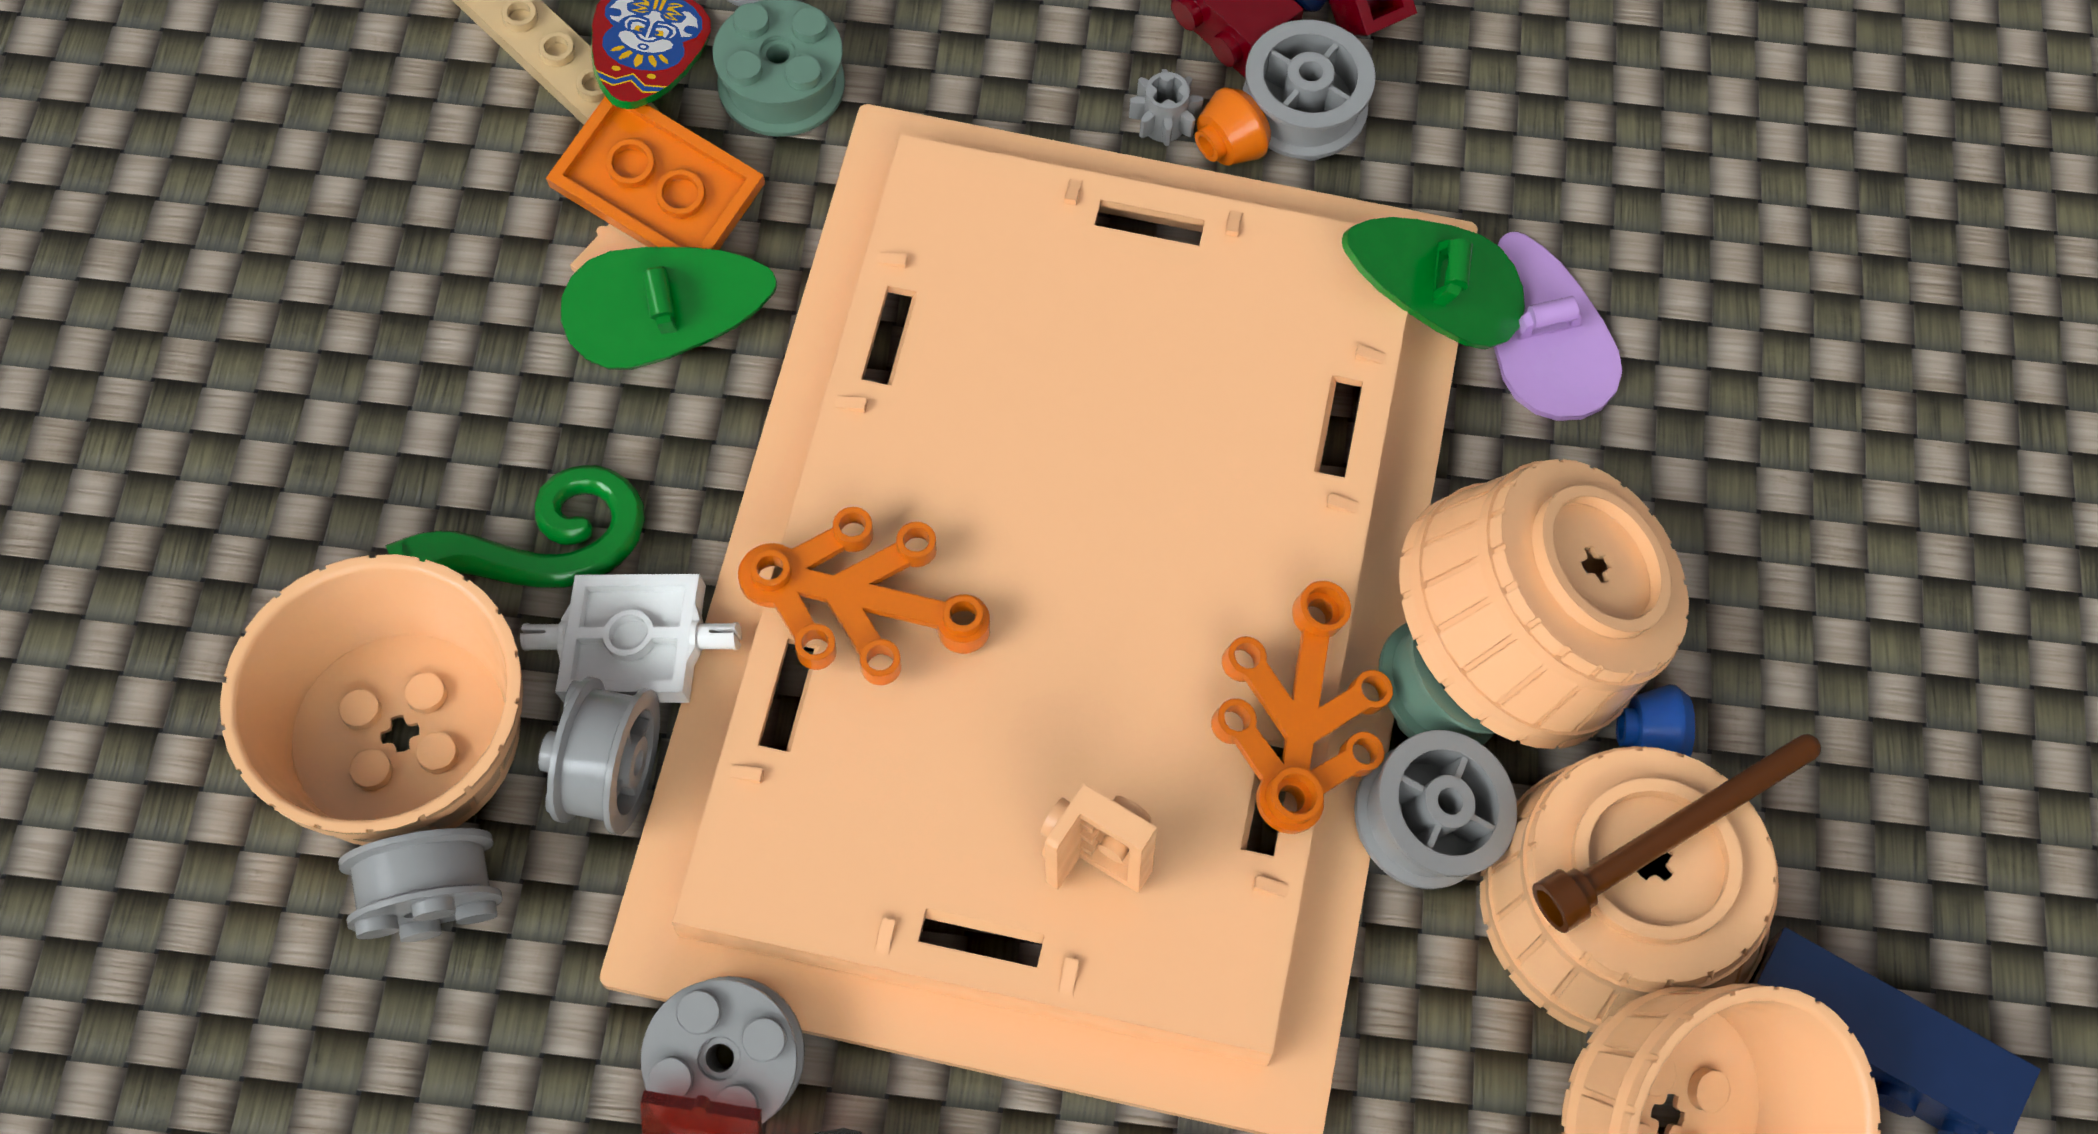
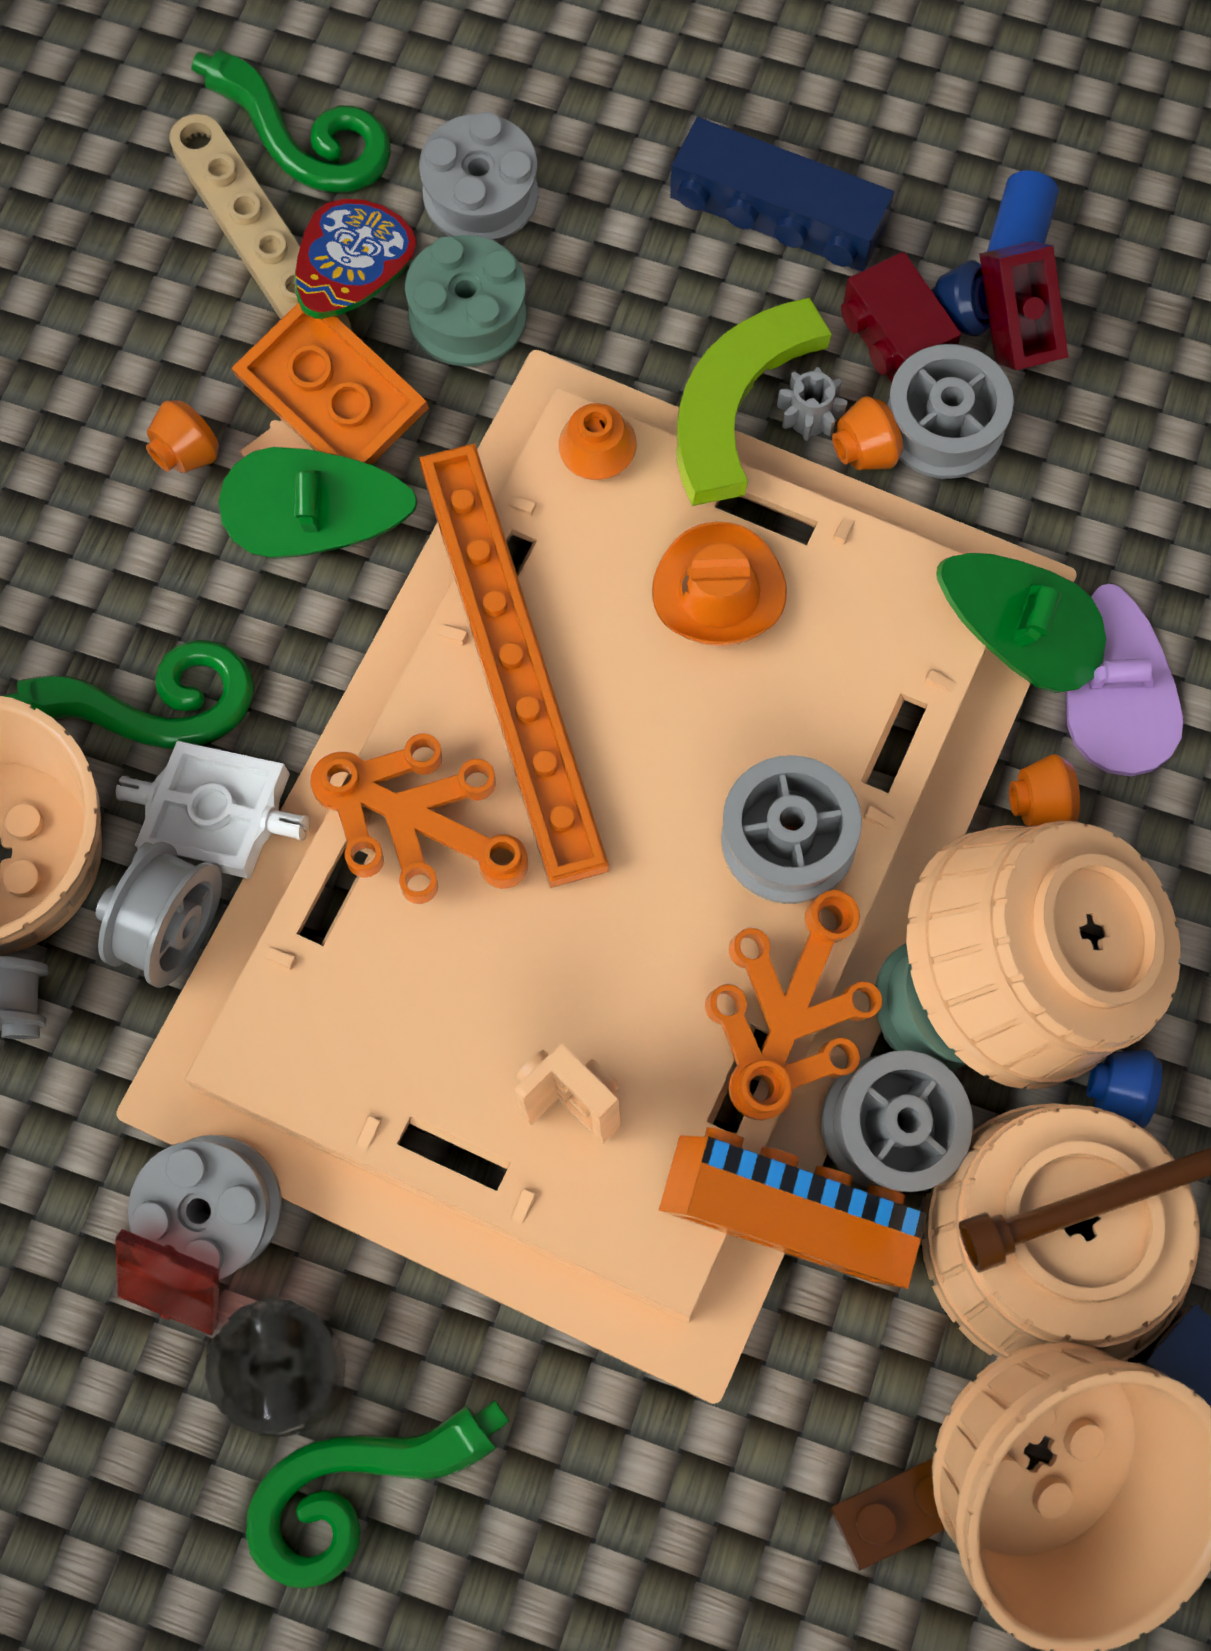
camera: 15 degrees right, 5 degrees up
none -> orange cone [146,400,219,473]
none -> orange tile [419,443,609,888]
none -> orange cone [559,403,637,480]
none -> orange hat [652,521,787,646]
none -> orange brick [658,1127,927,1289]
none -> lime tile [676,297,832,506]
none -> light grey wheel [721,755,862,904]
none -> orange cone [1009,754,1080,826]

